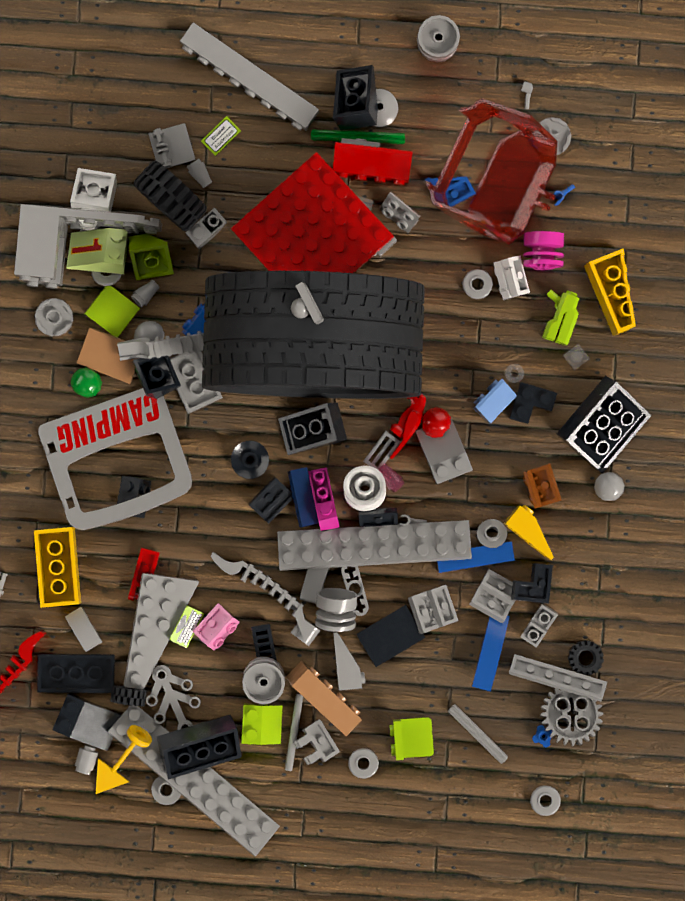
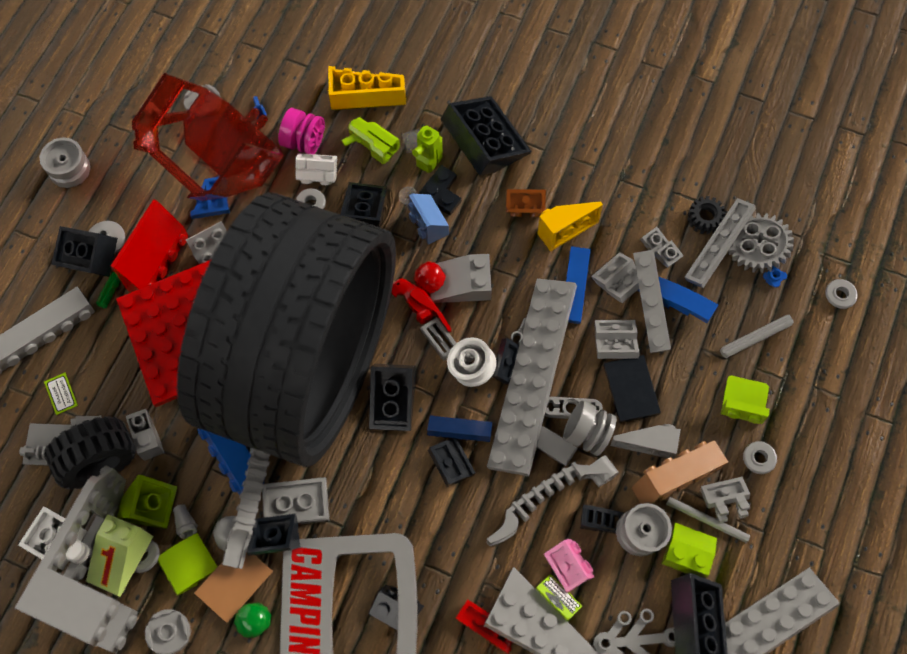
camera: 65 degrees left, 20 degrees down
black dish [231,441,269,479] -> none
light grey tile [291,282,324,324] -> none
dark pink slope [308,467,339,531] -> none
clear pink cone [378,464,405,492] -> none
light grey piece [477,519,507,548] -> none
black plate [511,563,553,604] -> none
light grey hair [594,472,625,501] -> none
none -> black slope [340,182,387,228]
none -> lime piece [412,125,443,173]
none -> light grey plate [633,250,671,353]

